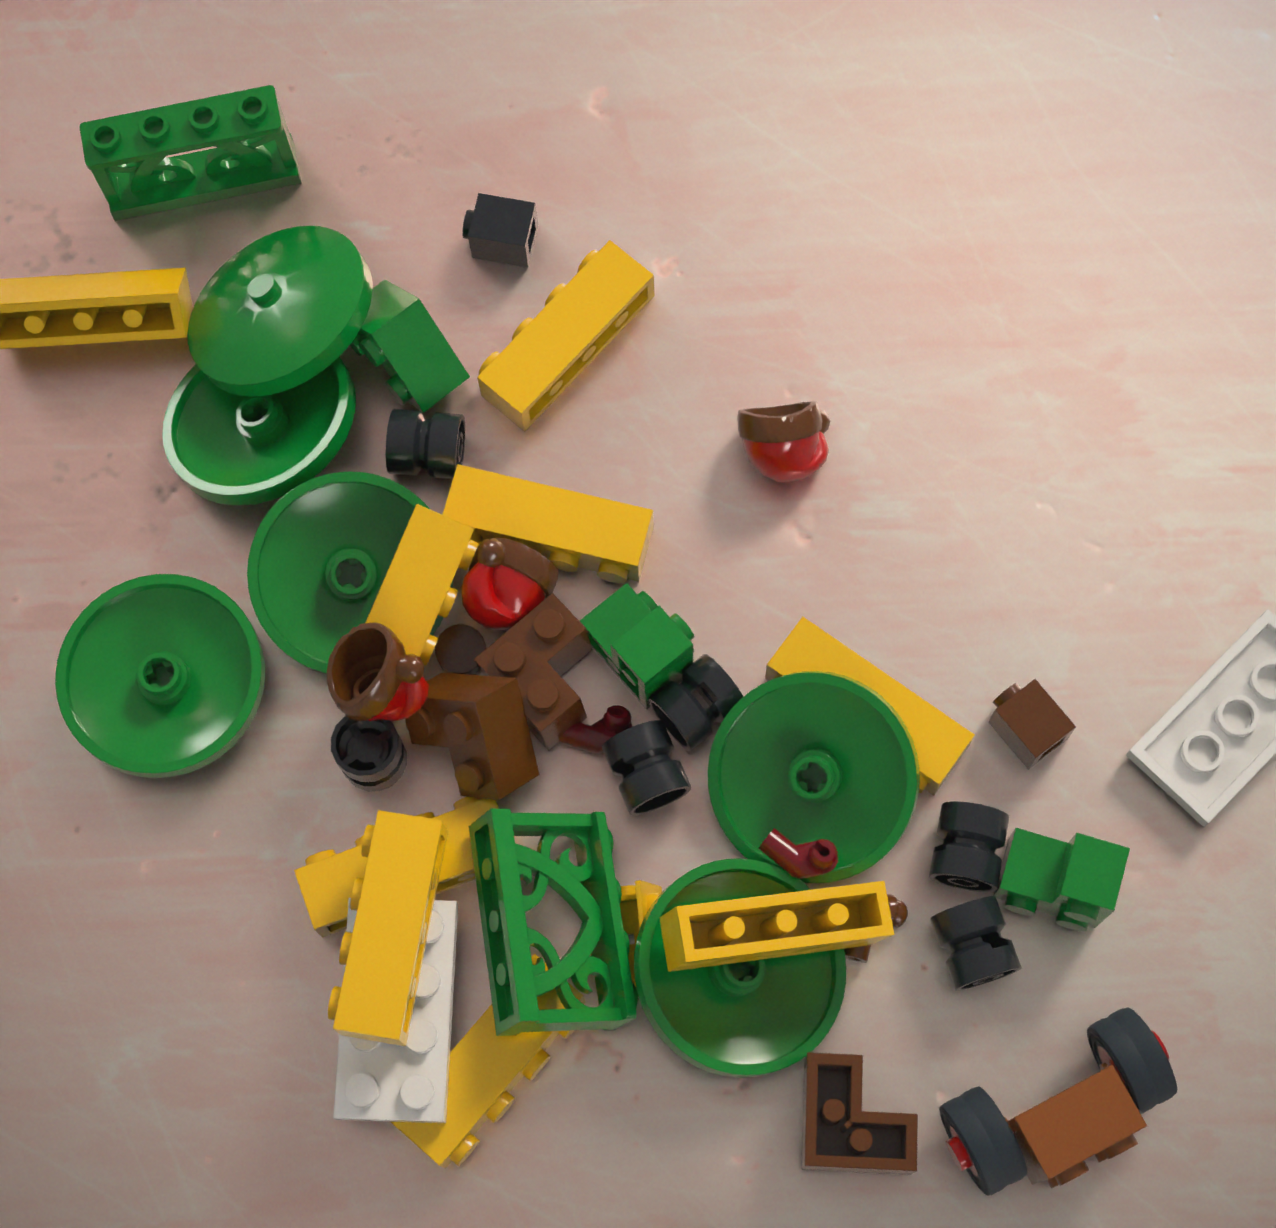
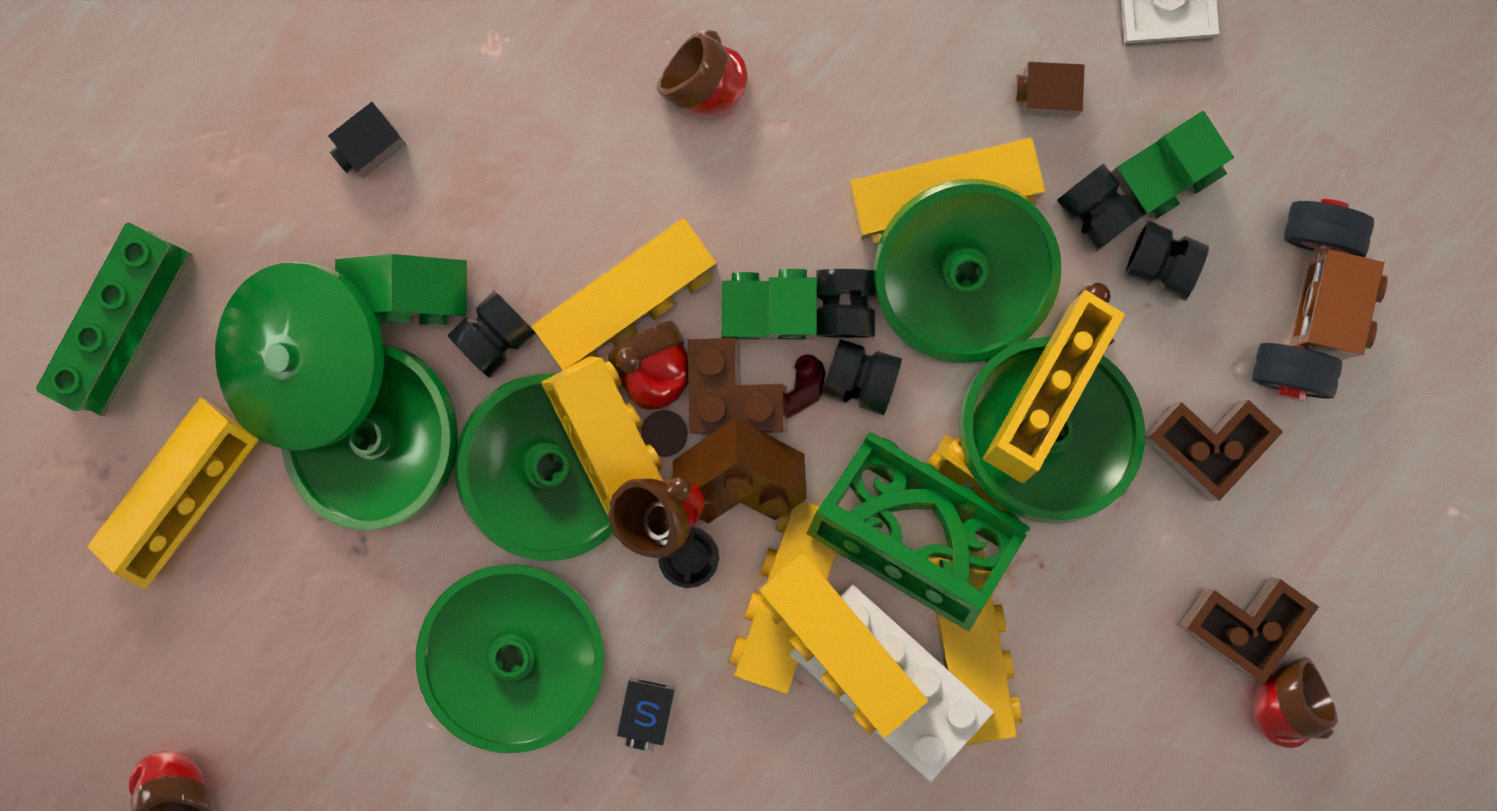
camera: 55 degrees left, 15 degrees up
yellow brick [477,240,655,432] -> none
dark red arm [758,828,838,879] -> none
none -> black brick [617,677,676,751]

